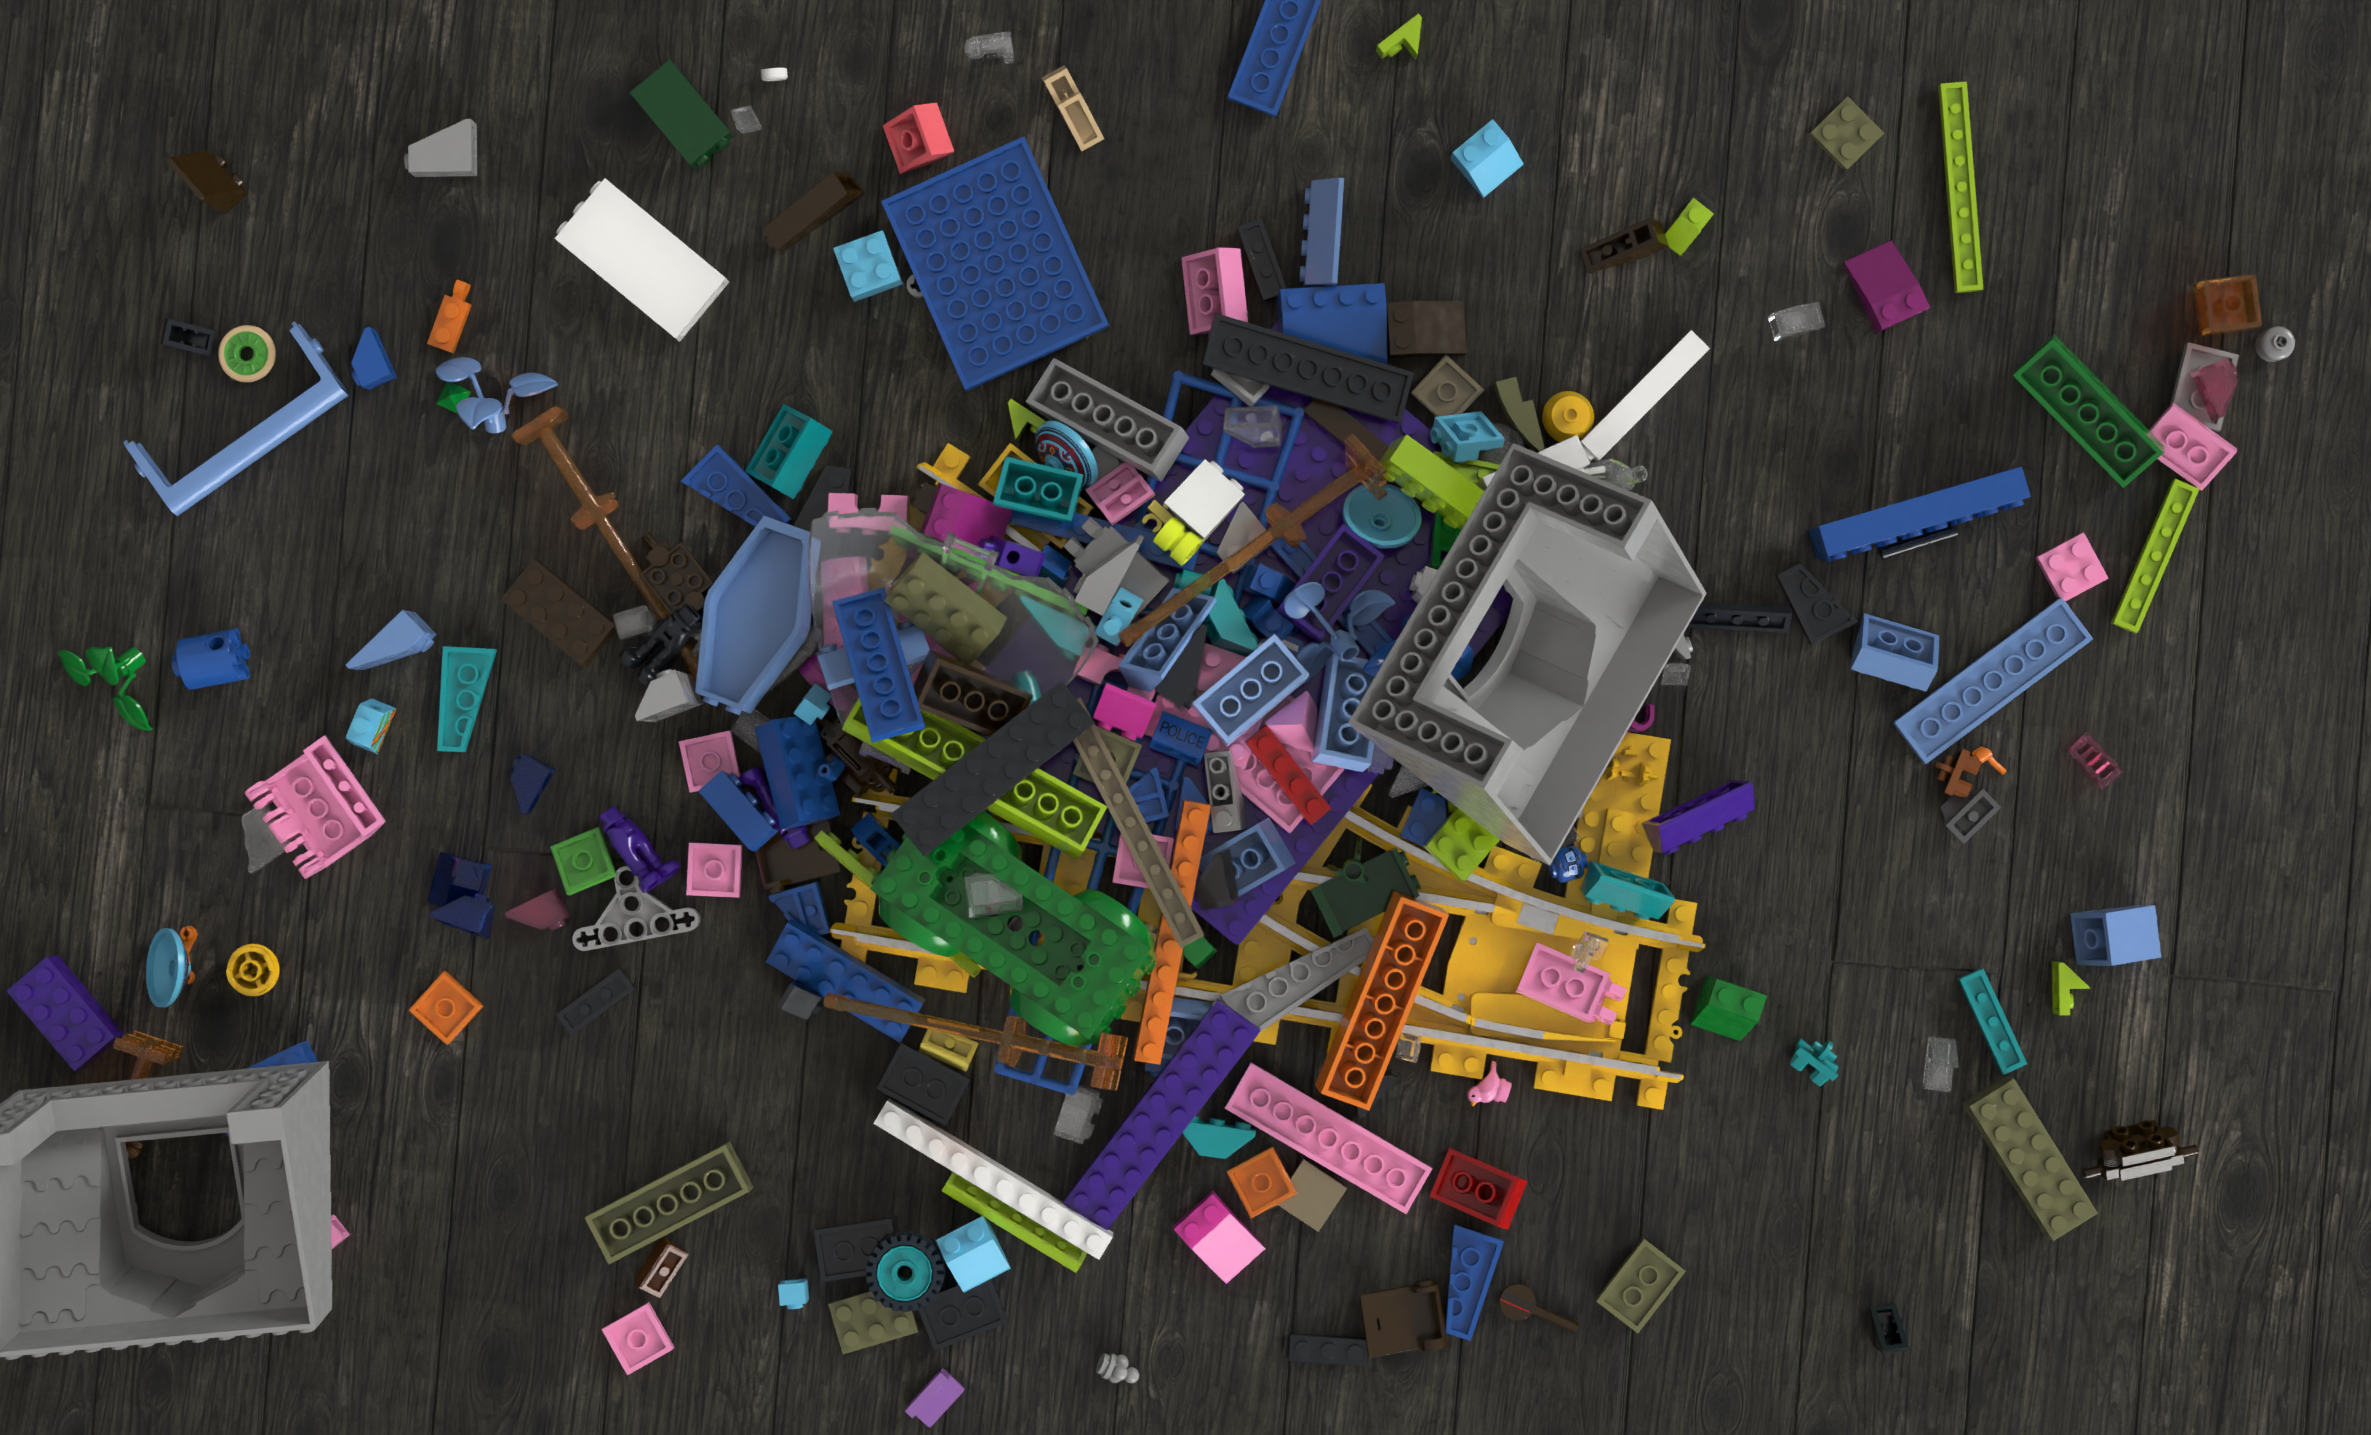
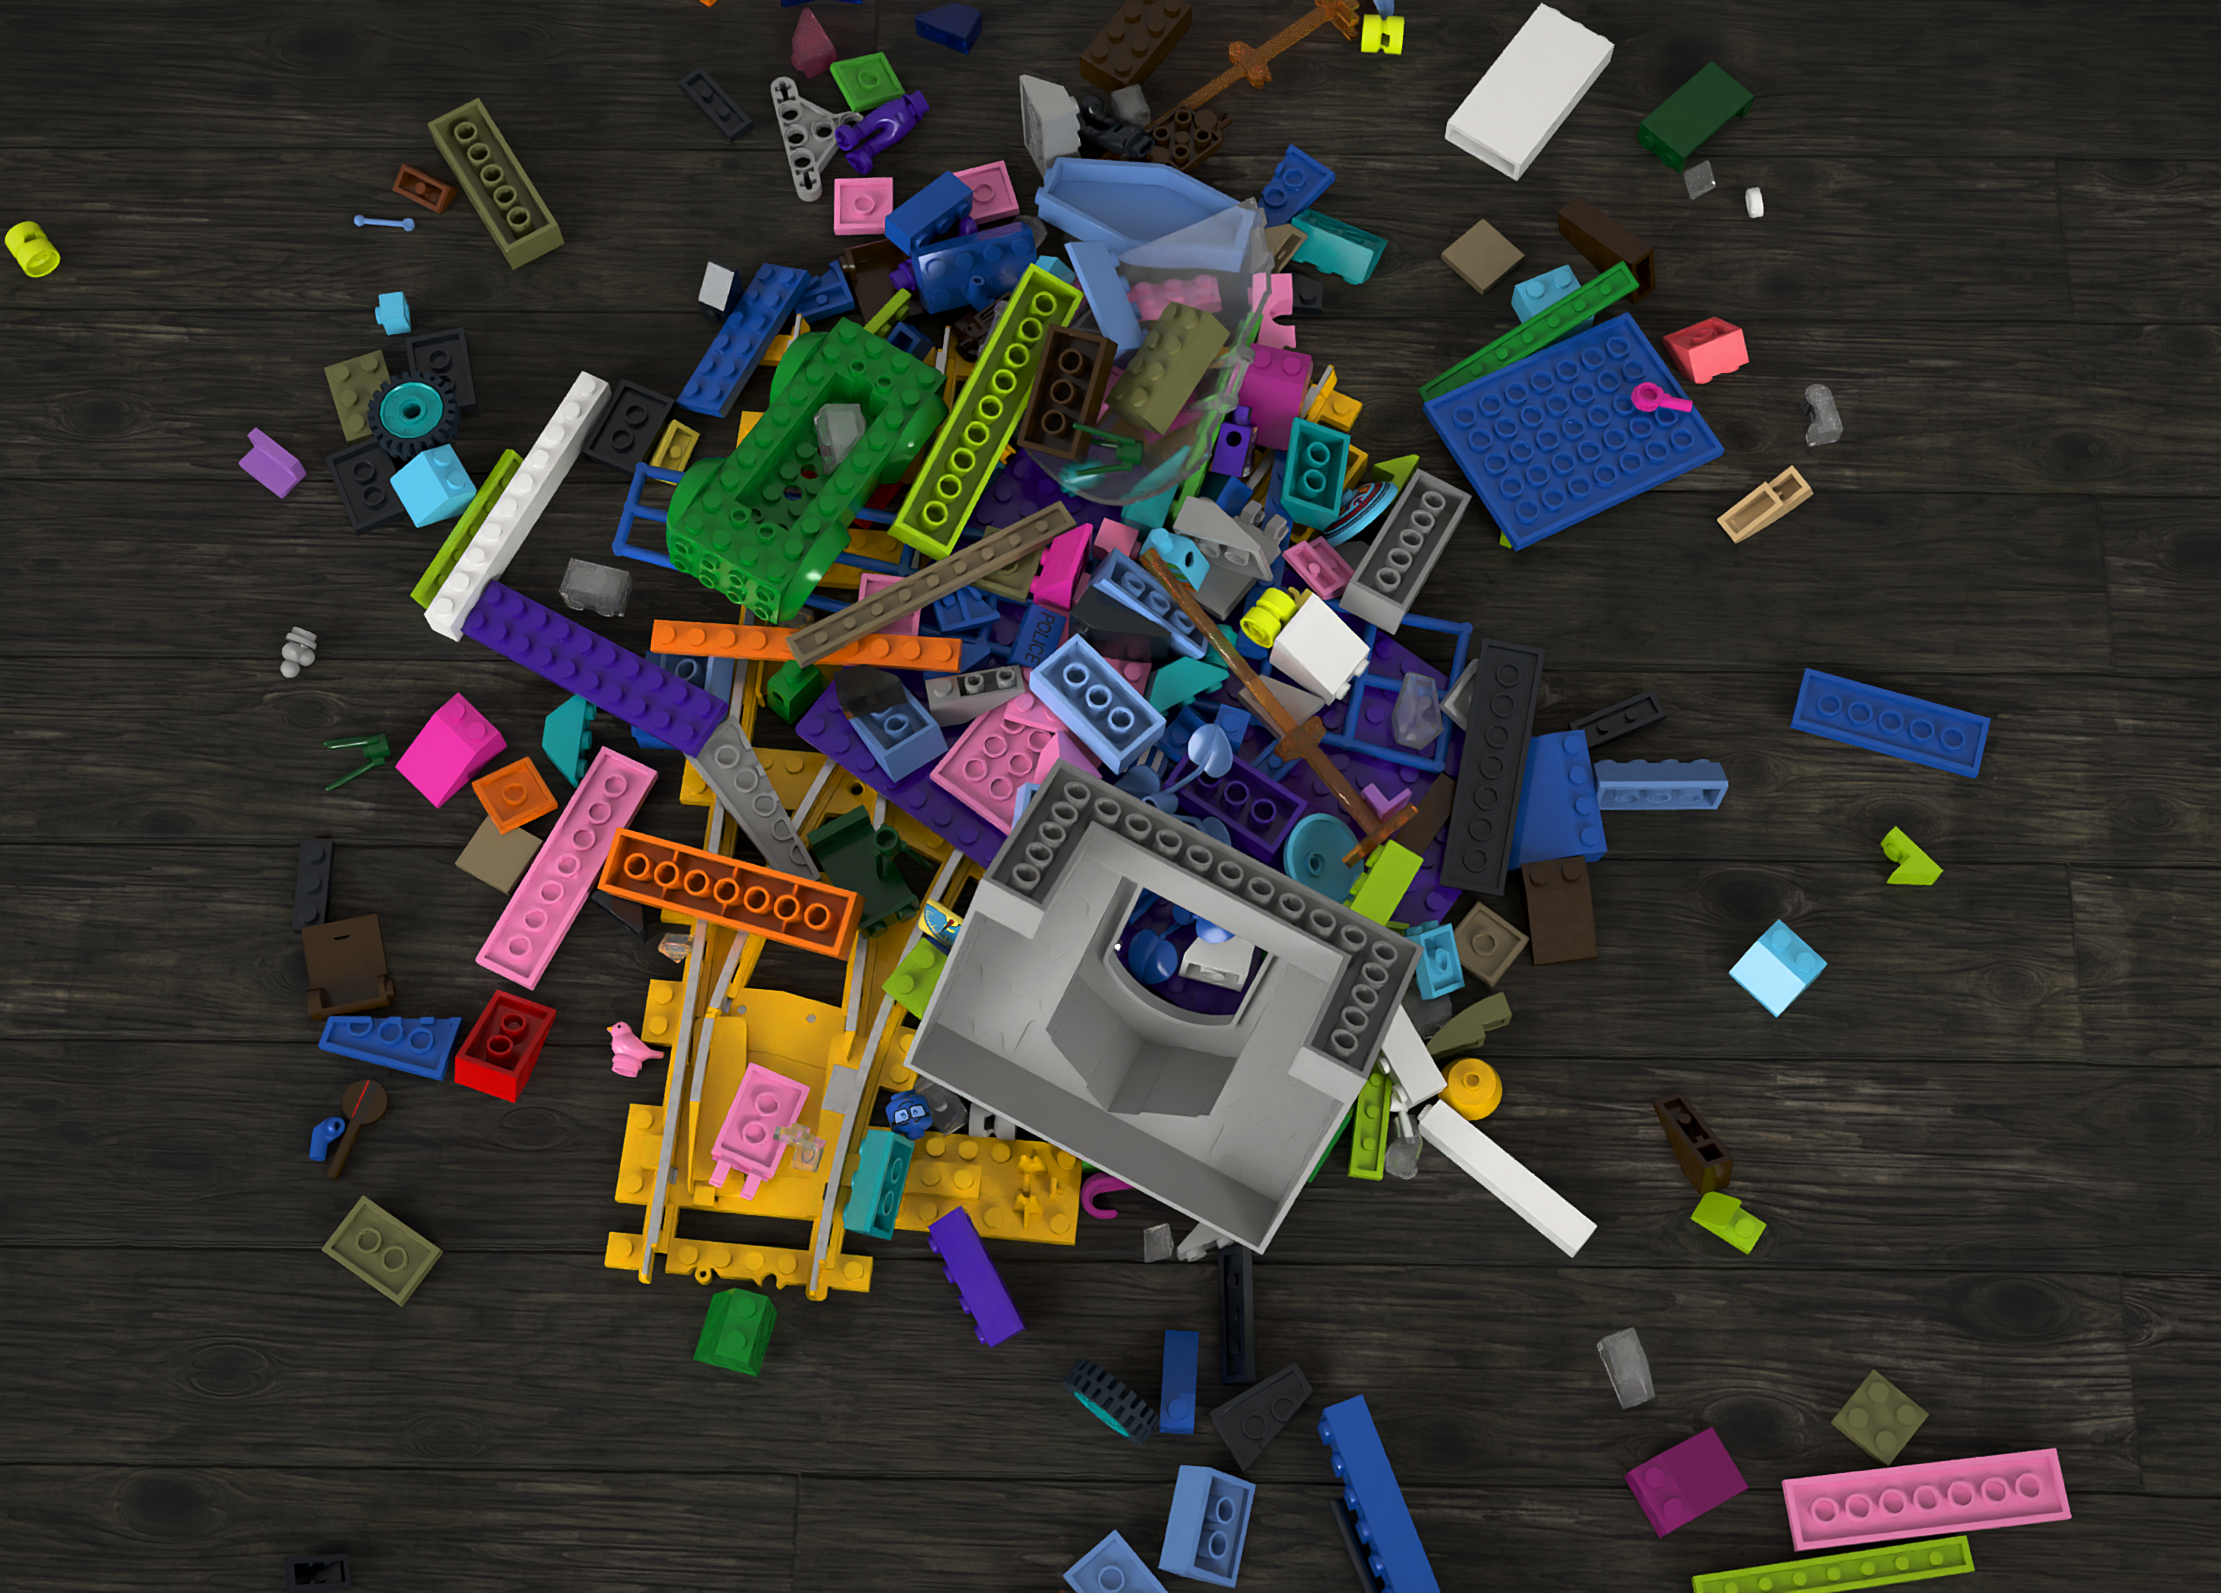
camera: 85 degrees right, 20 degrees down
bright pink plate [602,1302,675,1375] -> none
clear orange piece [824,993,1128,1091] -> none
blue plate [832,587,925,743] -> none
black plate [890,681,1095,857] -> none
bright pink slope [1181,247,1248,335] -> none
red plate [1245,725,1331,825] -> none
teal hips [1790,1038,1838,1086] -> none
none -> blue arm [309,1116,345,1161]
none -> dark green plant [323,731,391,791]
none -> medium blue hinge [354,215,415,231]
none -> slope [918,898,964,949]
none -> black wheel [1062,1358,1160,1447]
none -> dark green plant [1072,422,1144,476]
none -> blue slope [1160,1330,1199,1435]
none -> dark tan slope [1252,224,1308,274]
none -> medium lavender panel [1354,783,1412,833]
none -> neon yellow wheel [1361,14,1404,55]
none -> green tile [1417,260,1639,403]
none -> dark tan tile [1441,219,1525,295]
none -> dark pink plate [1631,382,1692,413]
none -> bright pink plate [1782,1448,2072,1552]

